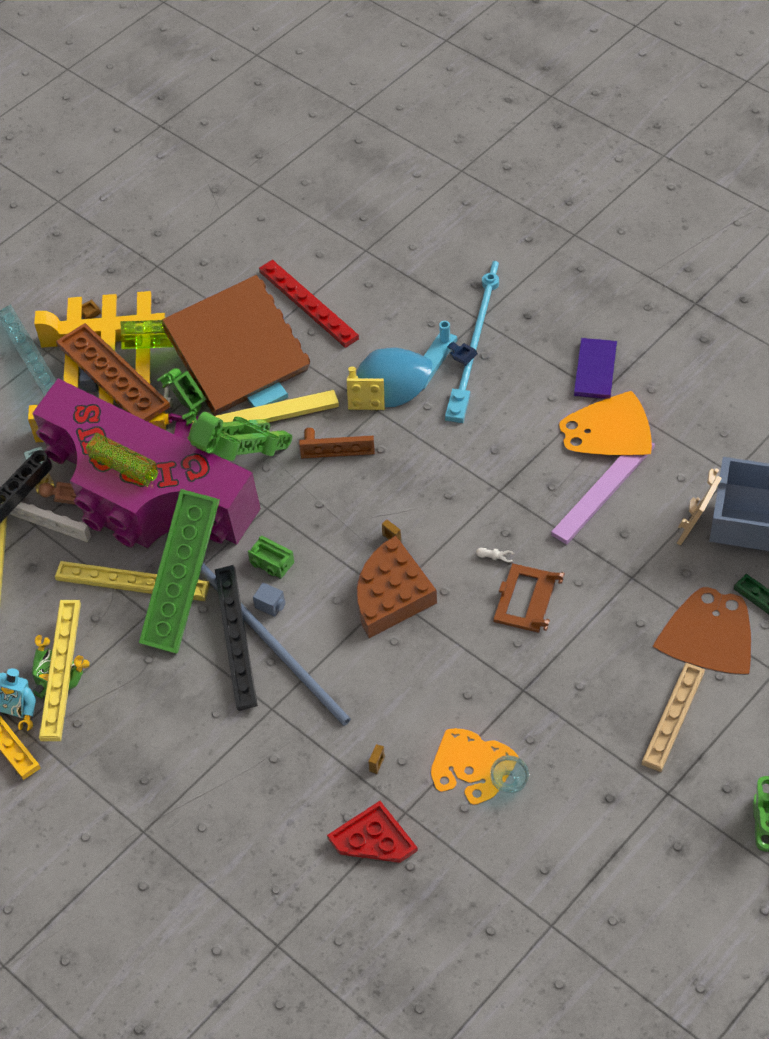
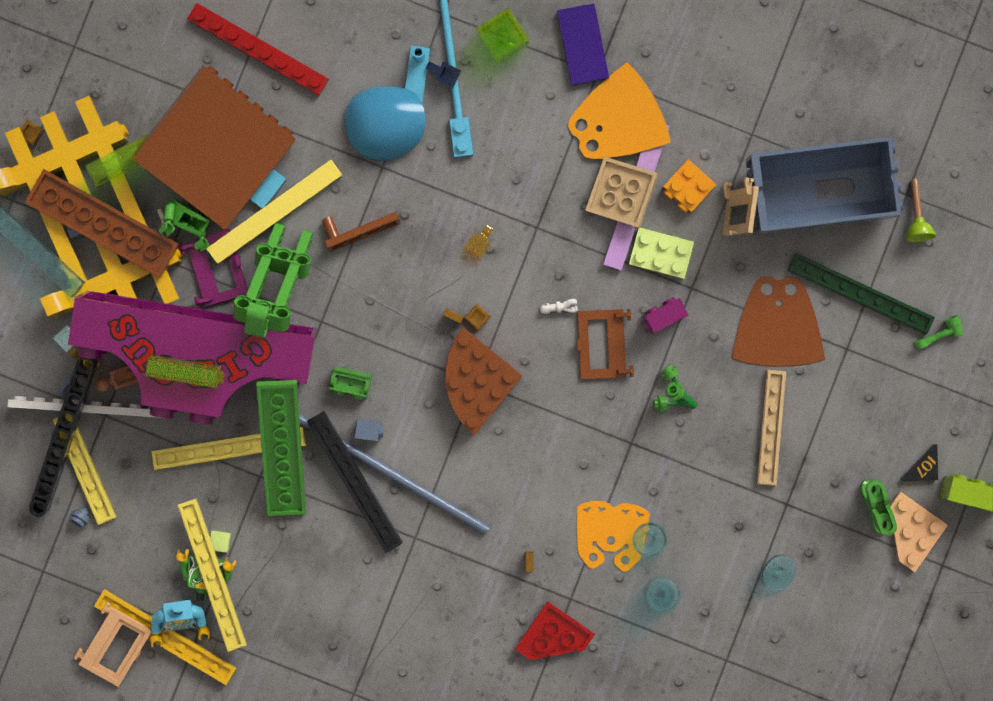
camera: 25 degrees left, 35 degrees up
light yellow plate [347,366,385,410] -> none
none -> yellowish green tile [210,530,231,553]
none -> clear yellow plate [464,225,493,259]
none -> pearl gold tile [464,304,491,330]
none -> clear neon green brick [476,7,530,64]
none -> tan plate [585,157,659,229]
none -> yellowish green plate [629,228,694,279]
none -> magenta brick [641,297,688,334]
none -> clear light blue piece [643,576,681,613]
none -> bright green plant [653,365,697,413]
none -> light orange plate [662,159,716,213]
none -> clear light blue piece [761,555,795,592]

